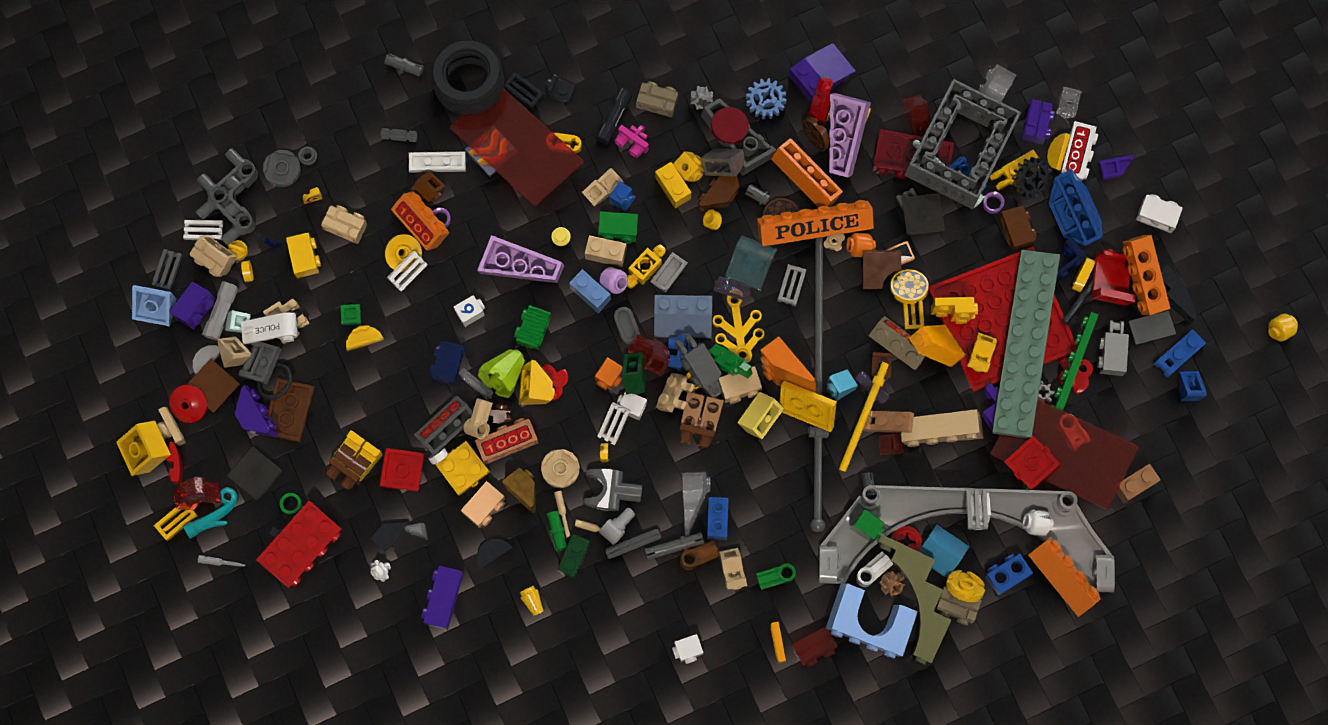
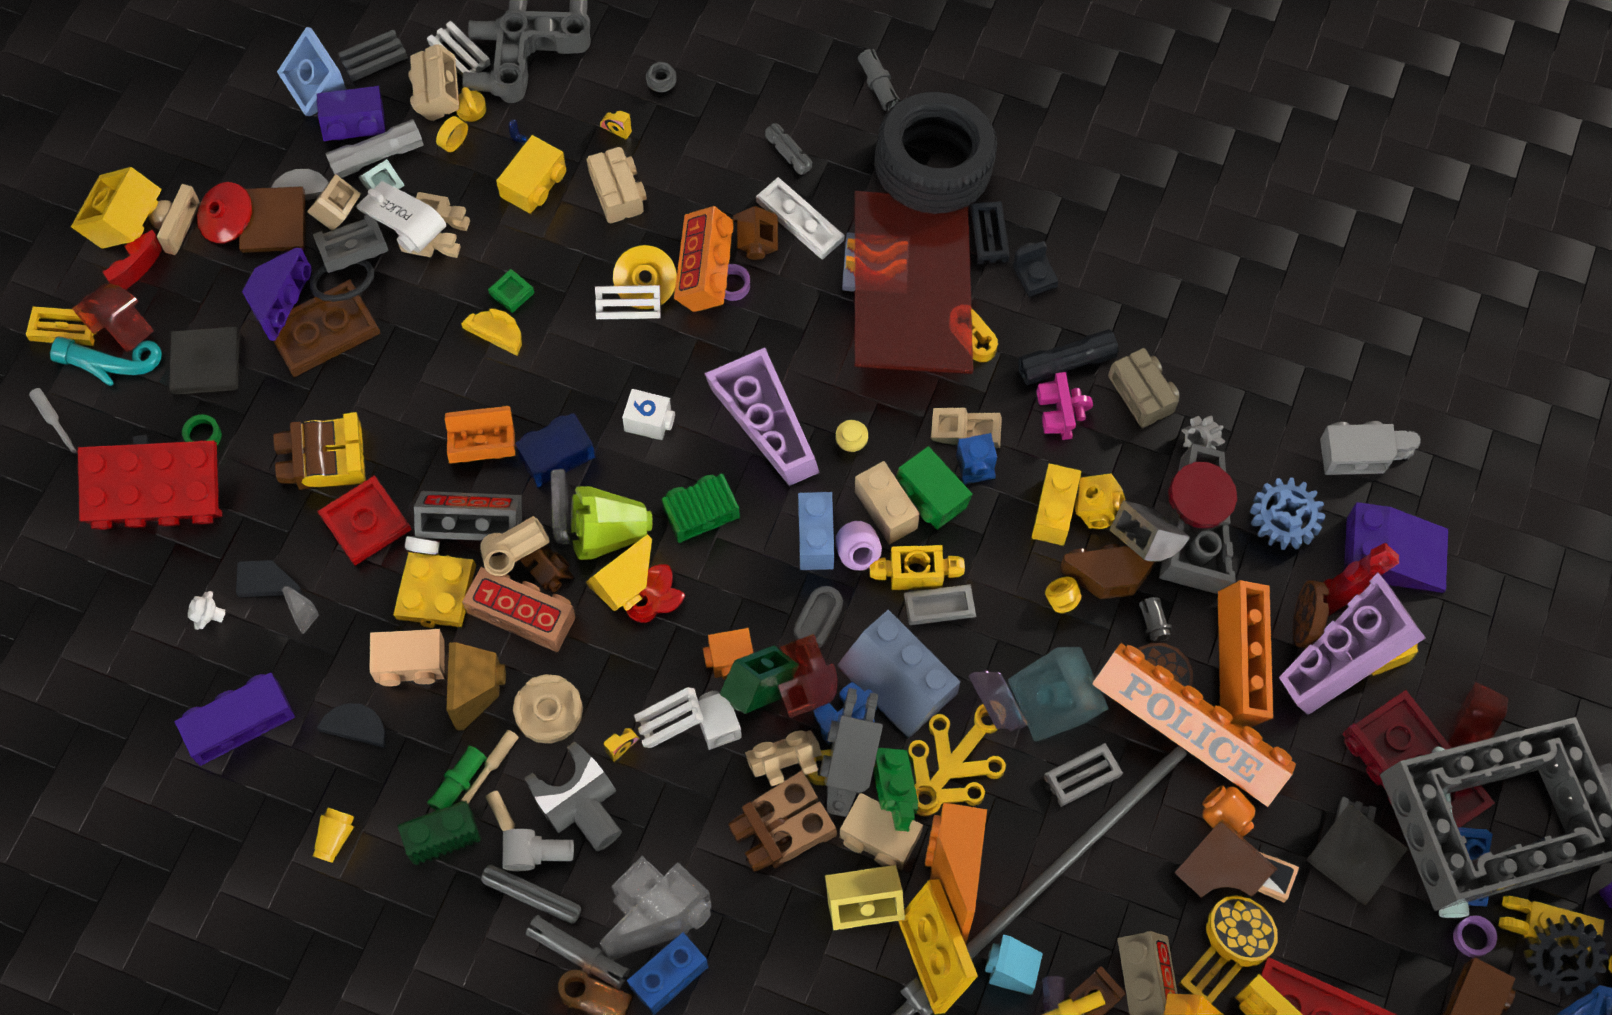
camera: 45 degrees right, 10 degrees down
dark grey tile [263,150,301,187] -> none
tan plate [824,234,845,251] -> none
none -> orange bracket [445,406,515,463]
none -> clear brick [611,856,669,916]
none -> light grey hinge [1320,421,1421,475]

